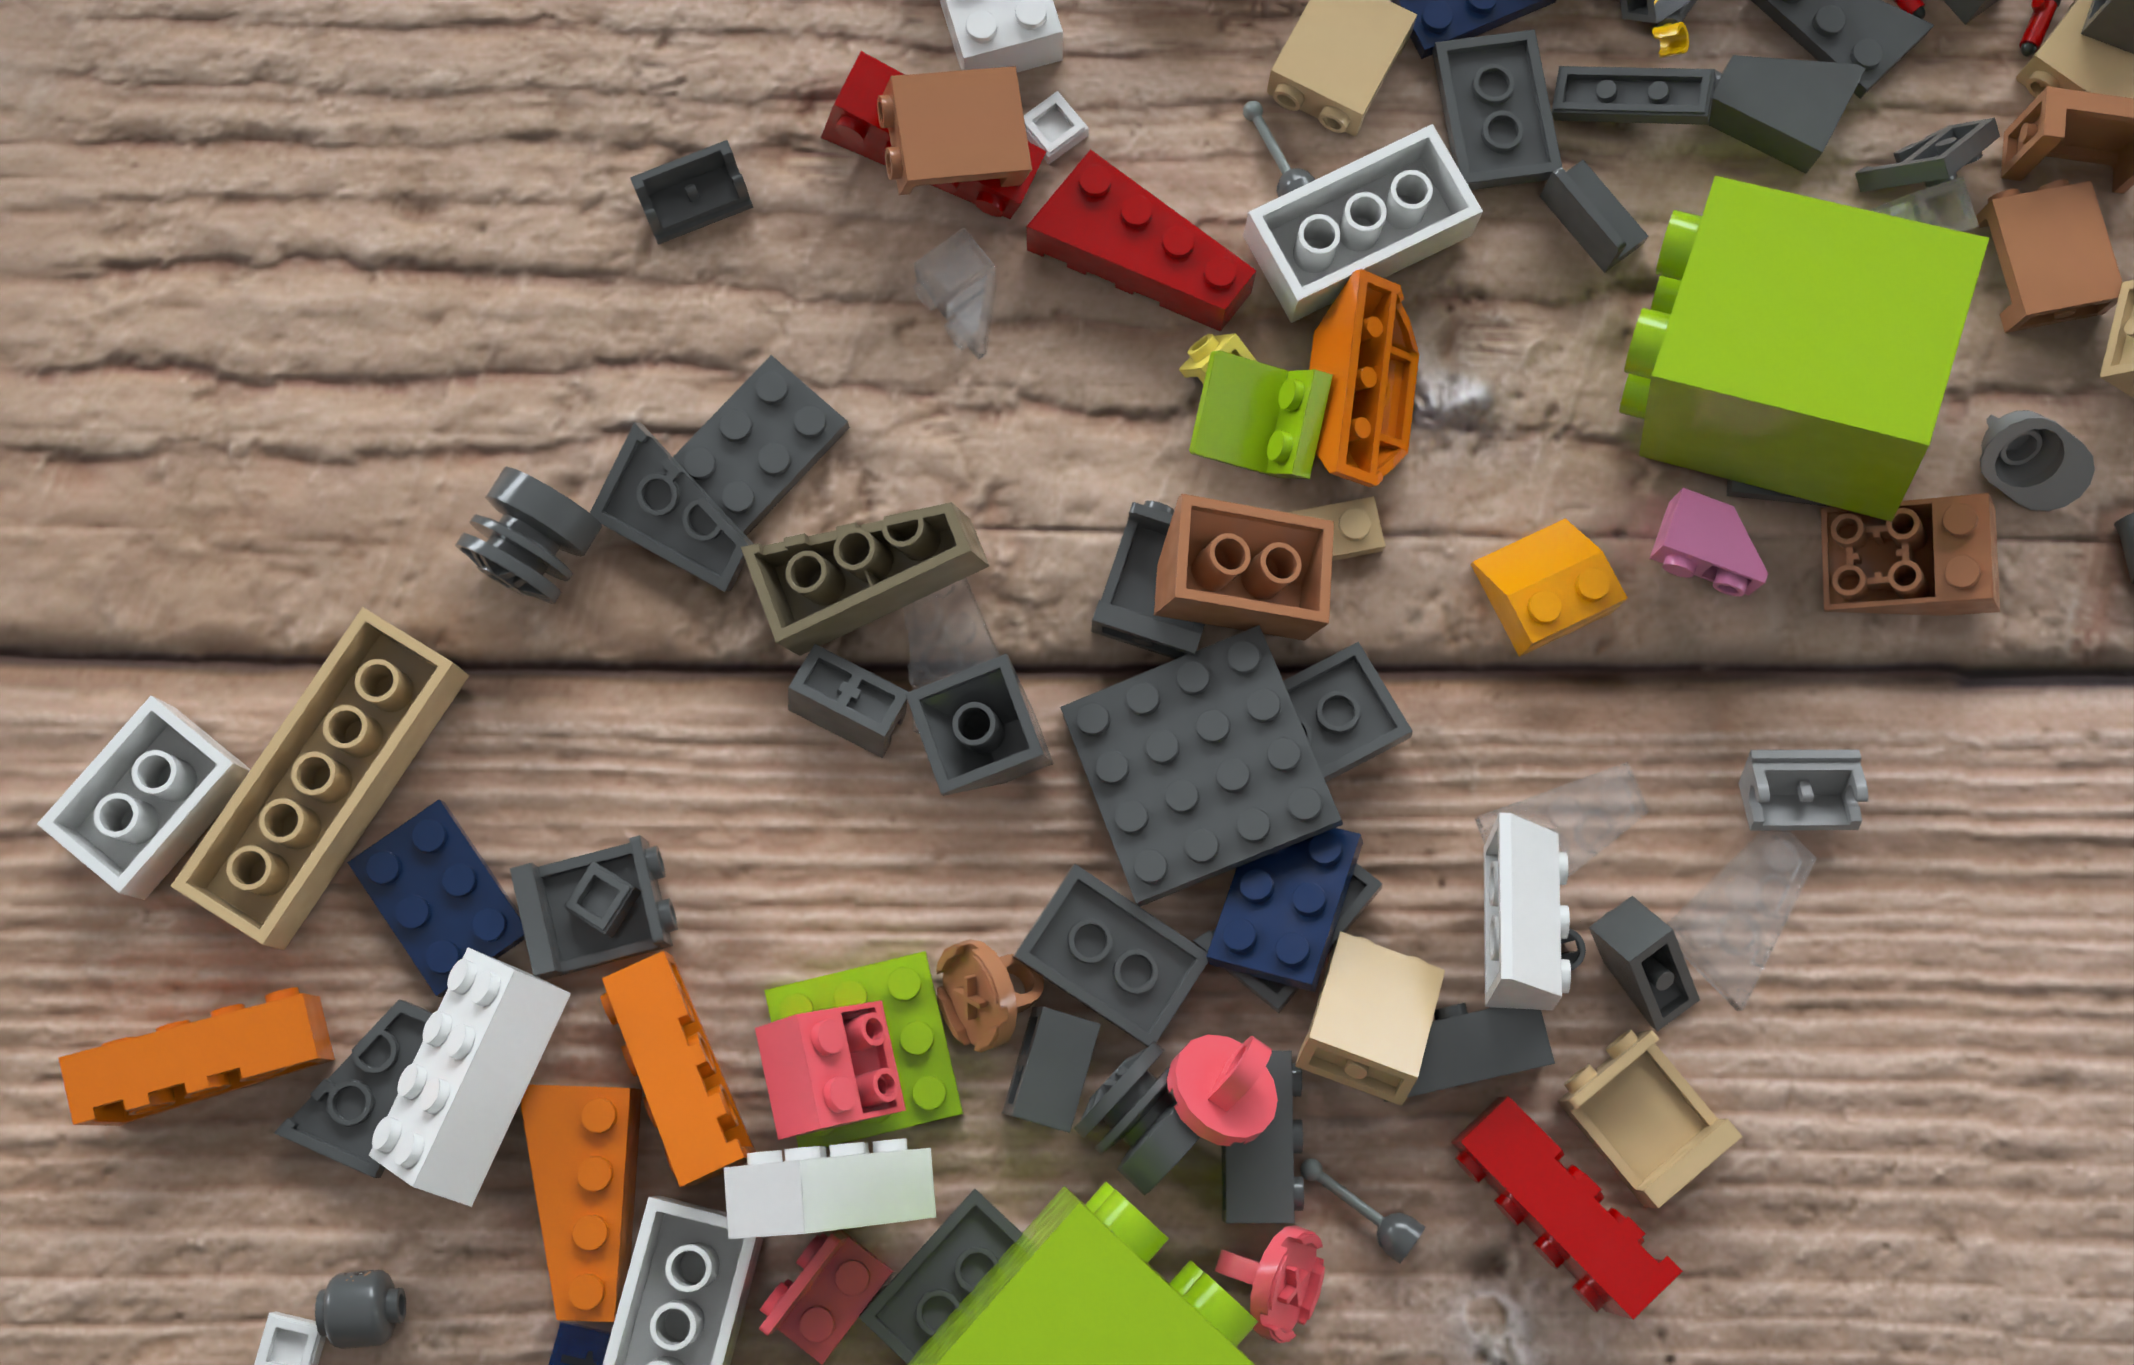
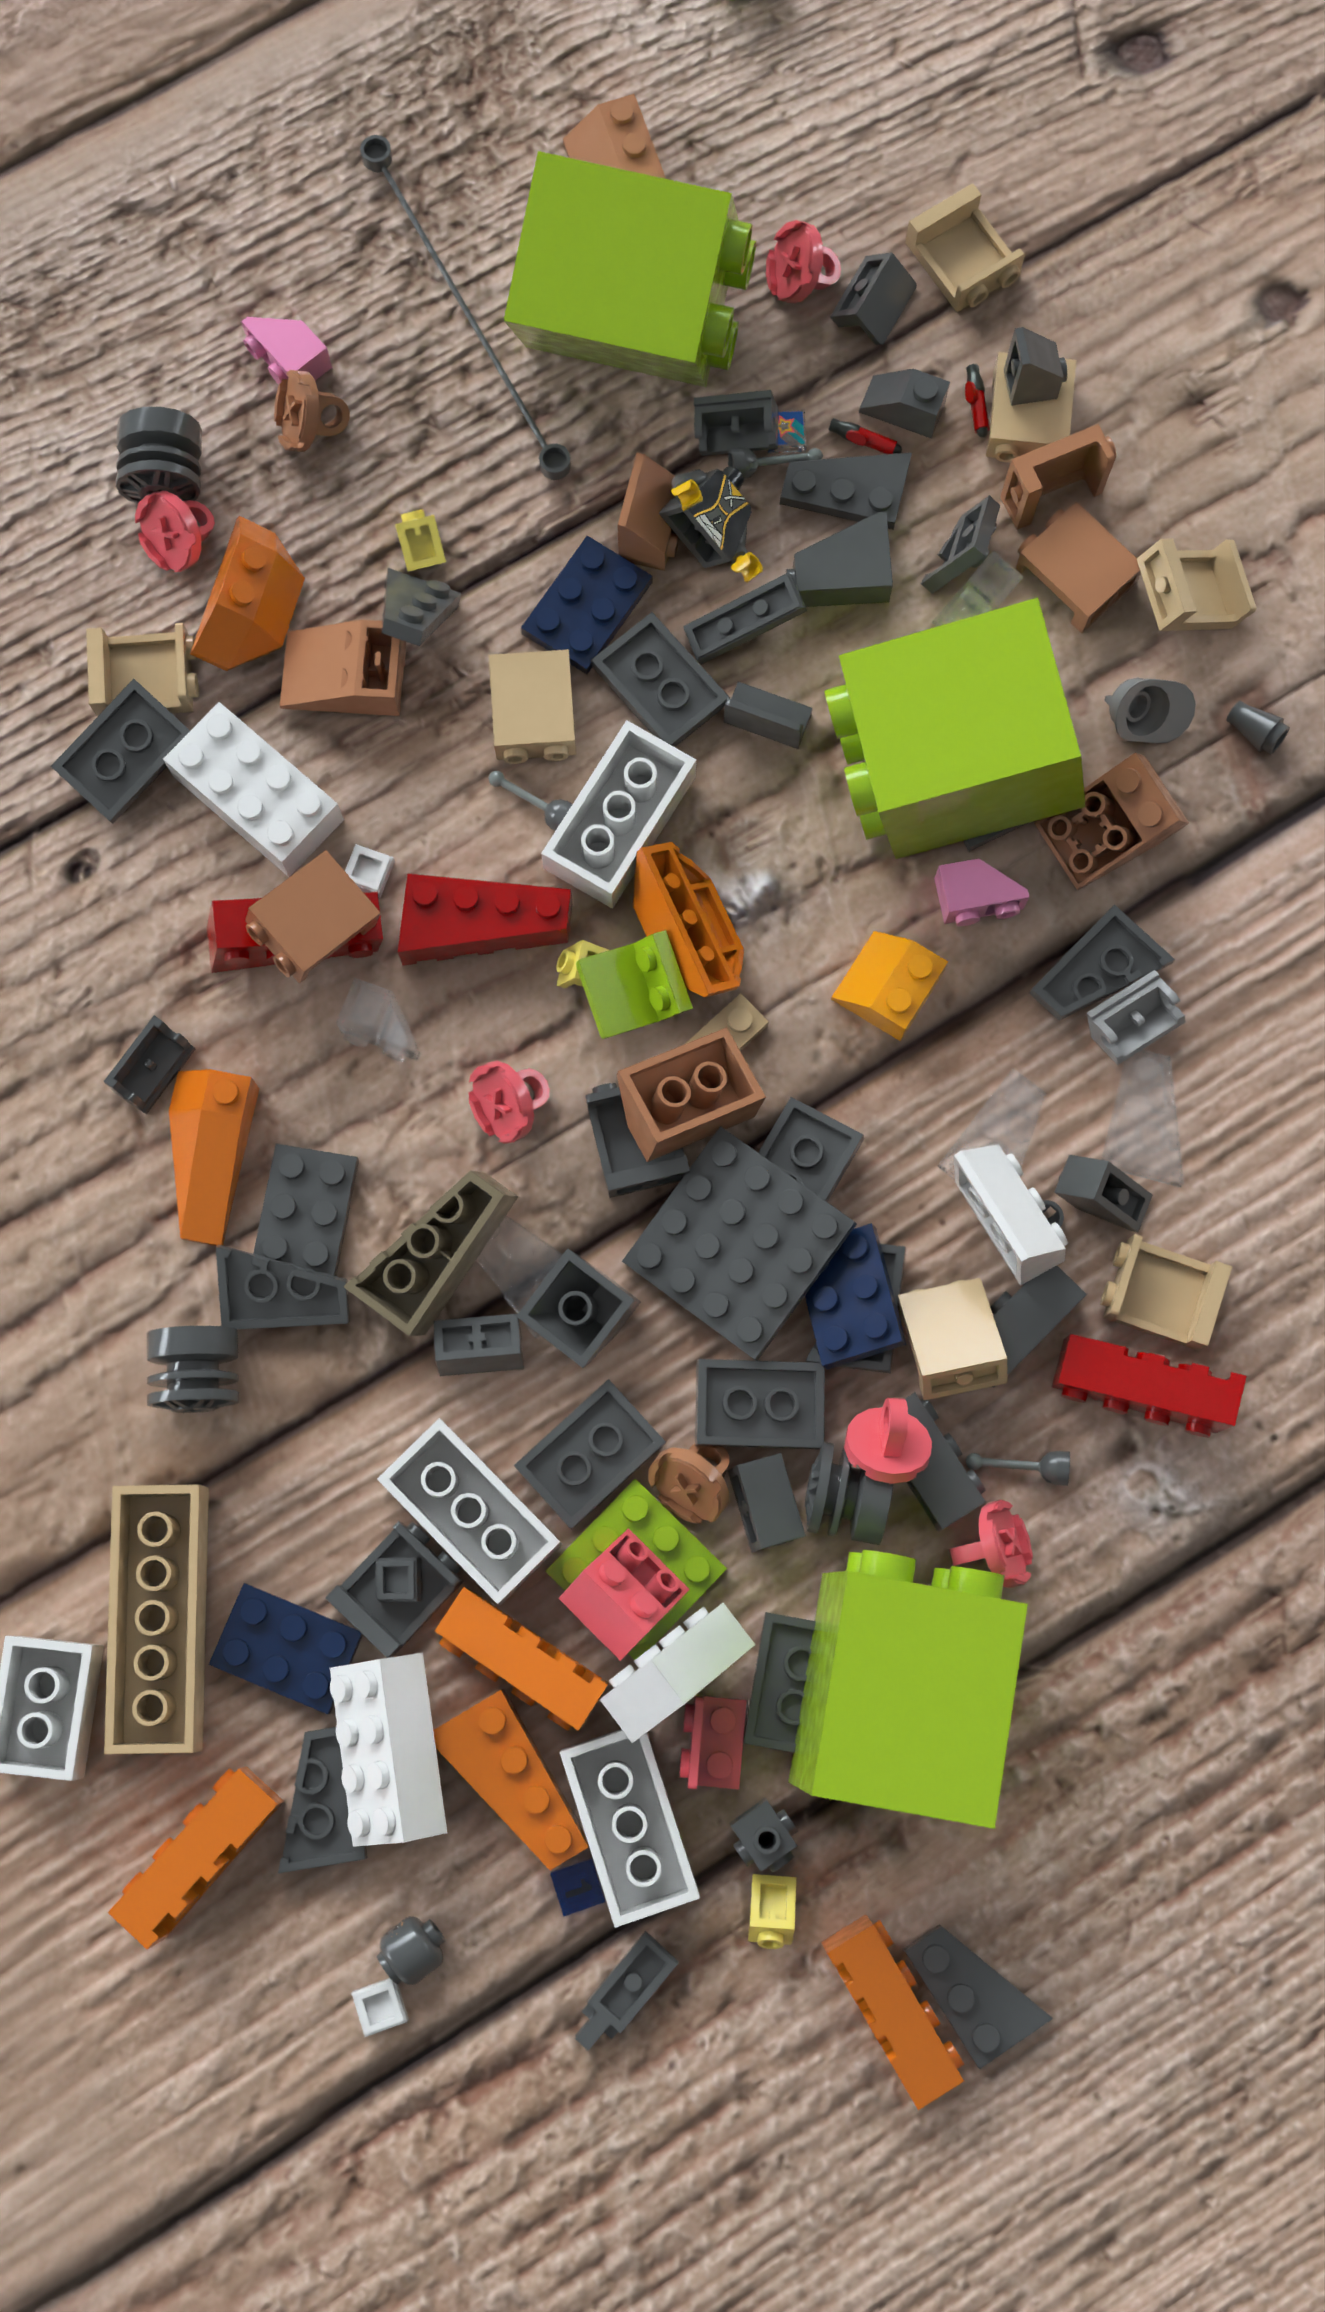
camera: 30 degrees left, 0 degrees up
none -> orange wedge [169,1069,260,1246]
none -> white brick [377,1418,562,1605]
none -> coral tile [468,1061,550,1144]
none -> dark grey plate [514,1379,666,1530]
none -> dark grey wing [1029,904,1175,1021]

